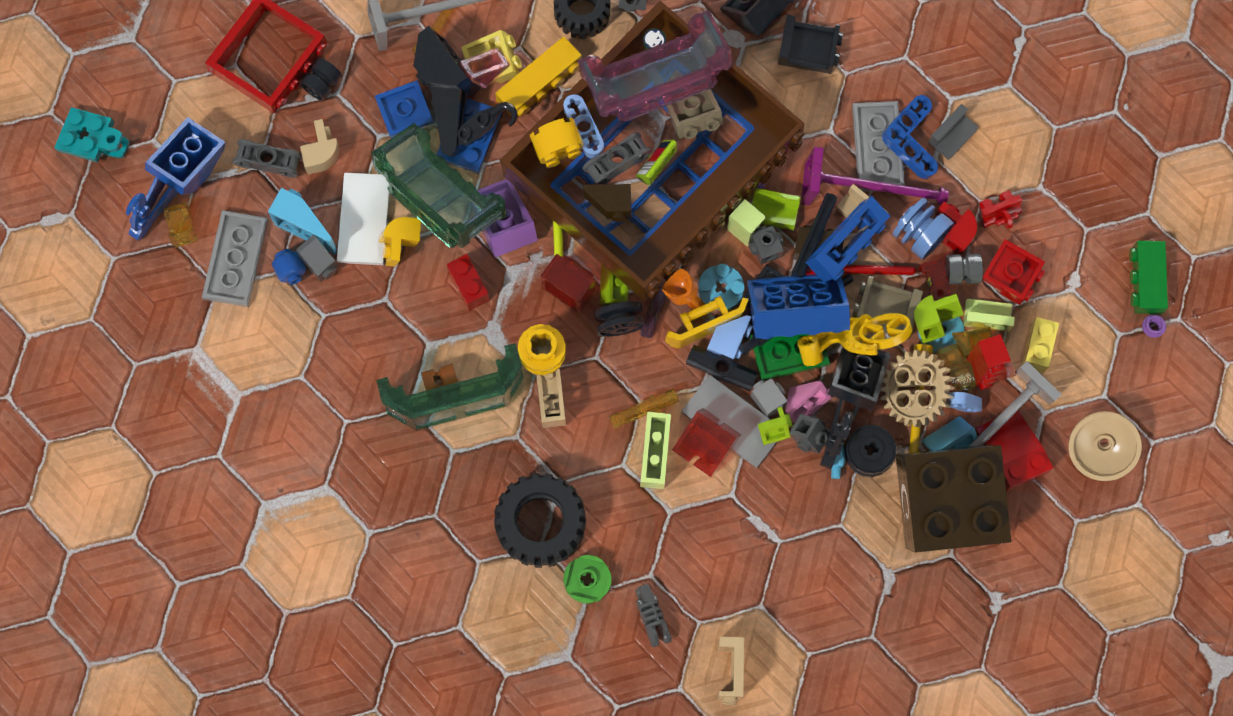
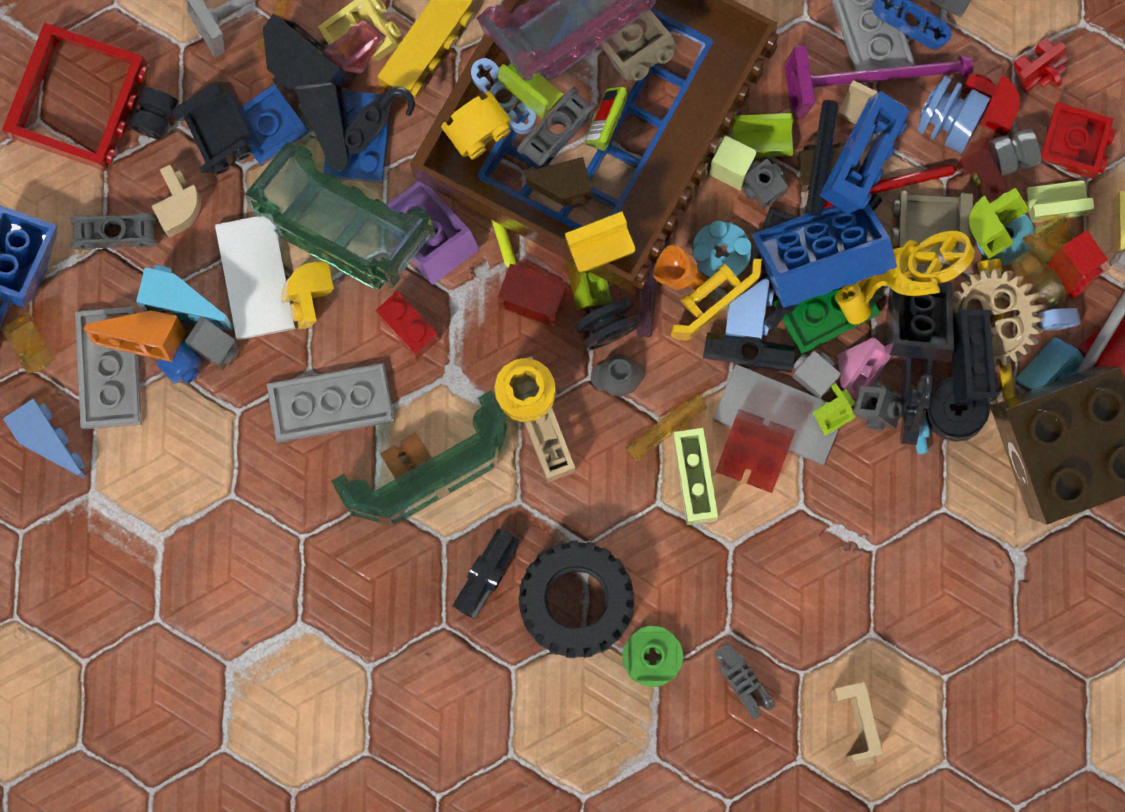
camera: 10 degrees left, 5 degrees up
none -> medium blue slope [3,399,86,479]
none -> orange slope [84,310,186,362]
none -> black panel [171,81,261,175]
none -> light grey tile [267,363,395,443]
none -> black piece [453,528,520,620]
none -> lime panel [497,56,564,119]
none -> yellow panel [565,212,635,273]
none -> dark grey piece [591,354,646,397]
none -> black panel [952,309,997,406]

